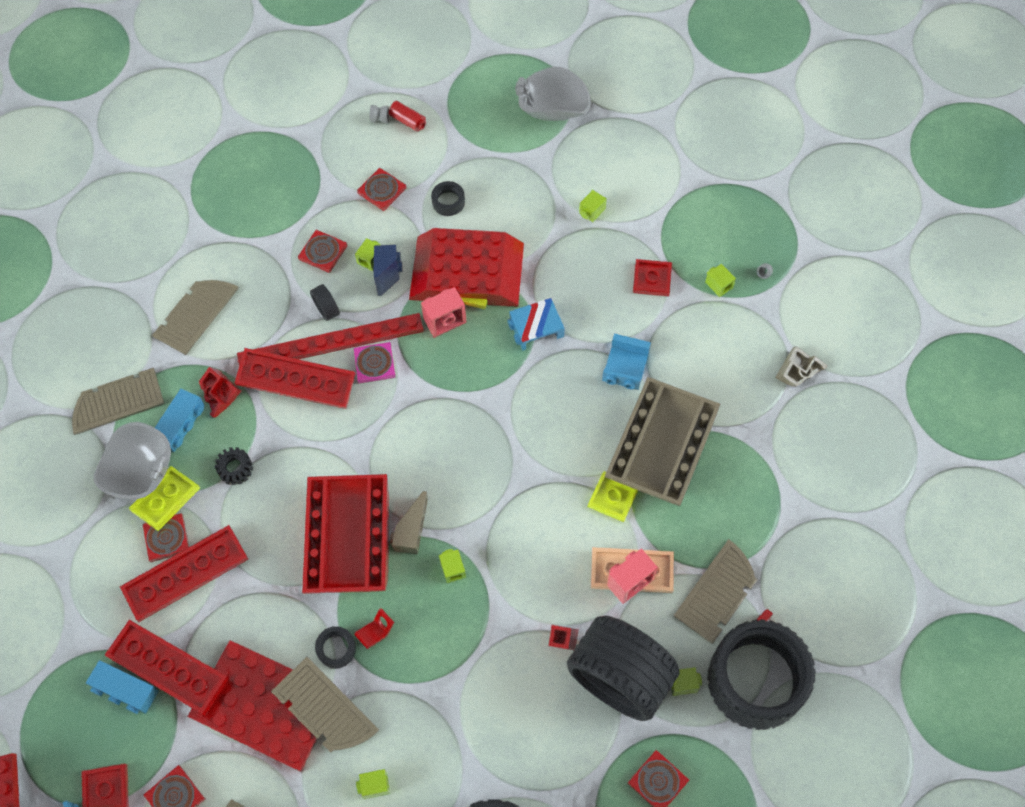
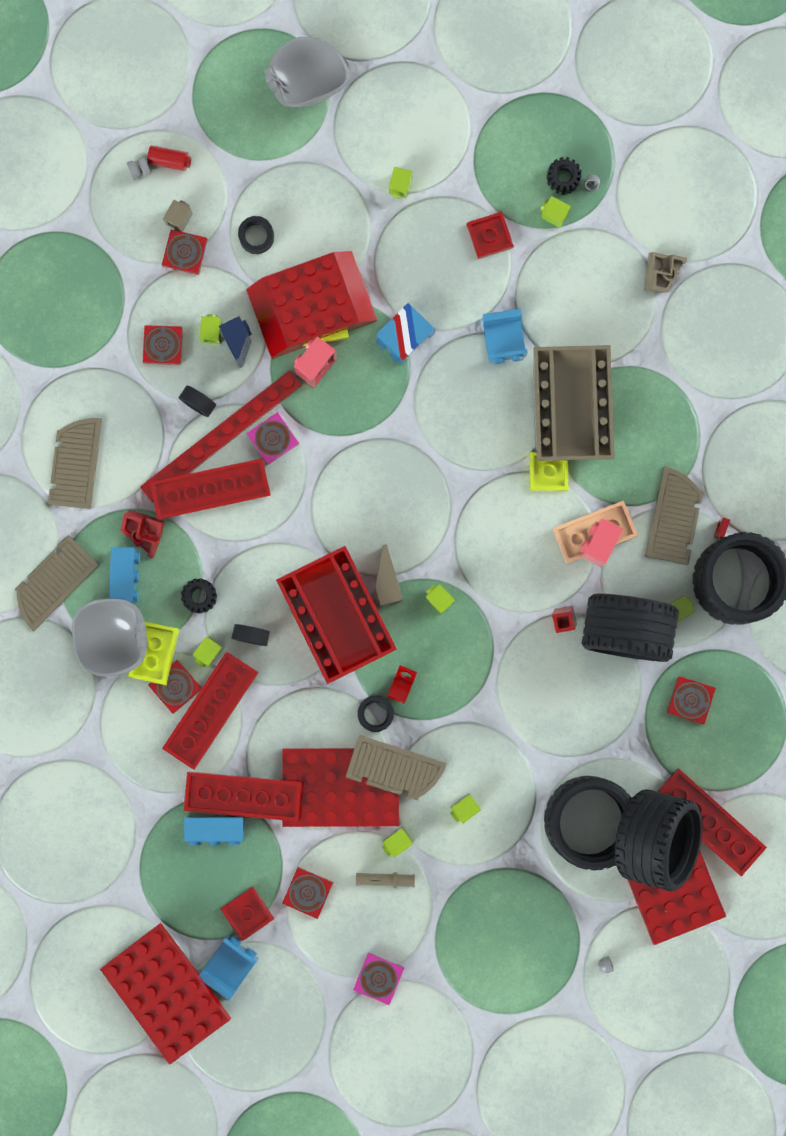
camera: 25 degrees left, 20 degrees up
none -> dark tan brick [163,200,193,232]
none -> lime brick [193,636,224,667]
none -> black tyre [231,624,270,646]
none -> lime brick [382,827,413,858]
none -> black tyre [547,157,582,195]

